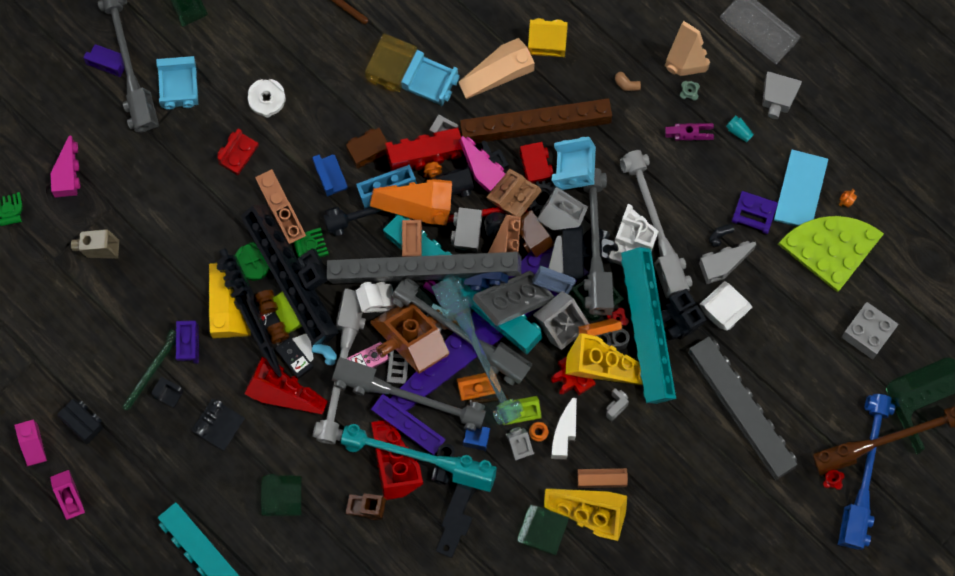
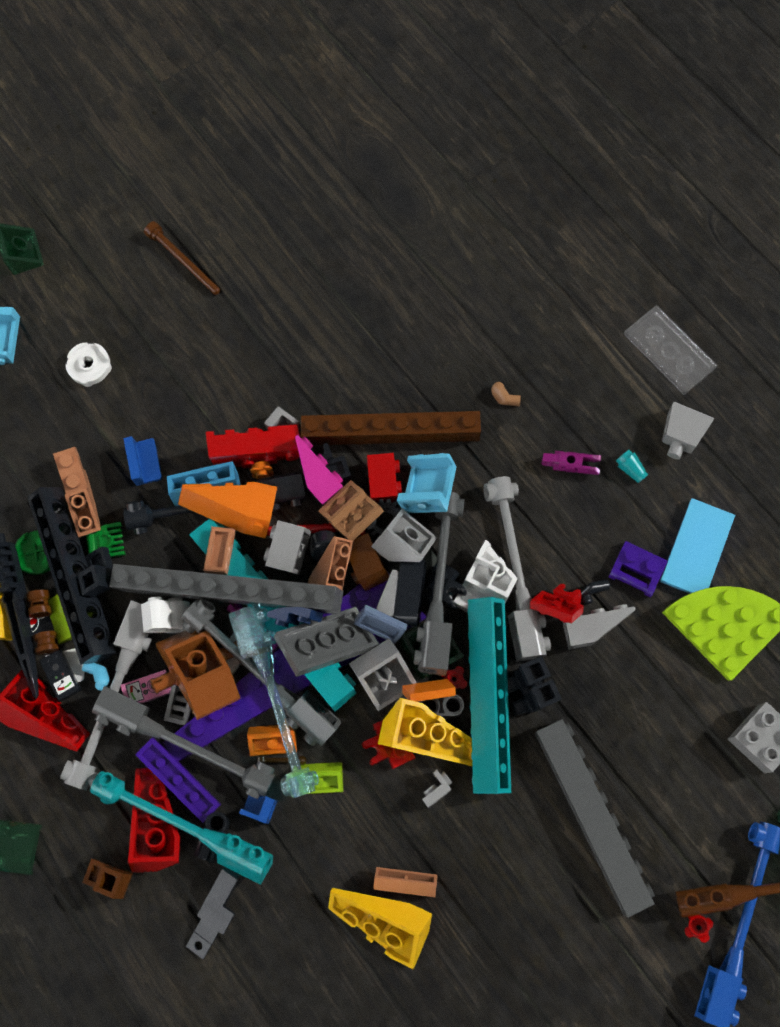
camera: 15 degrees right, 0 degrees up
red bracket [217,128,259,175] -> none
reddish brown brick [346,128,387,169] -> none
clear yellow panel [365,33,418,92] -> none
medium azure panel [401,50,460,106] -> none
light nougat wedge [458,38,535,99] -> none
light grey bracket [506,427,534,460] -> none
clear green slope [516,505,569,555] -> none
yellow slope [528,18,568,57] -> none
orange plate [529,422,549,442] -> none
white slope [551,398,577,459] -> none
light nougat wedge [665,21,710,76] -> none
sand green plate [680,81,700,100] -> none
white slope [699,281,752,330] -> none
orange plate [839,189,857,208] -> none
none -> red plate [530,584,584,624]

